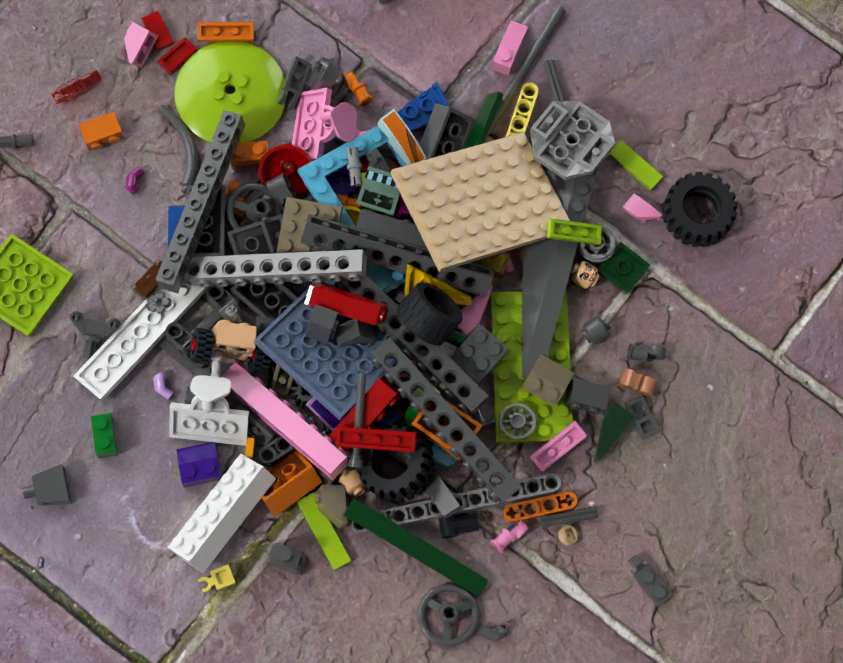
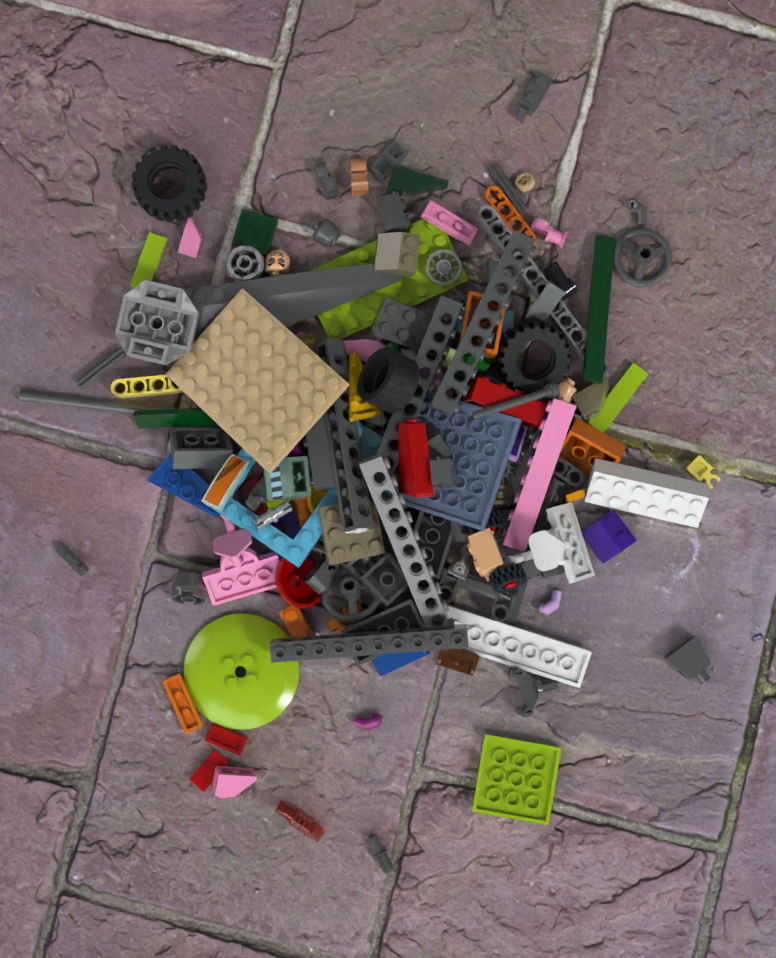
camera: 105 degrees left, 10 degrees up
orange brick [78,111,124,150] -> none
green brick [91,413,118,458] -> none
dark grey plant [146,291,170,314] -> none
dark grey animal [158,105,199,194] -> none
dark grey torso [266,543,307,575] -> none
dark grey hinge [278,56,312,110] -> none
red tile [336,426,417,452] -> none
orange connector [343,71,374,107] -> none
bright pink slope [492,20,528,76] -> none
lime tile [547,219,602,245] -> none

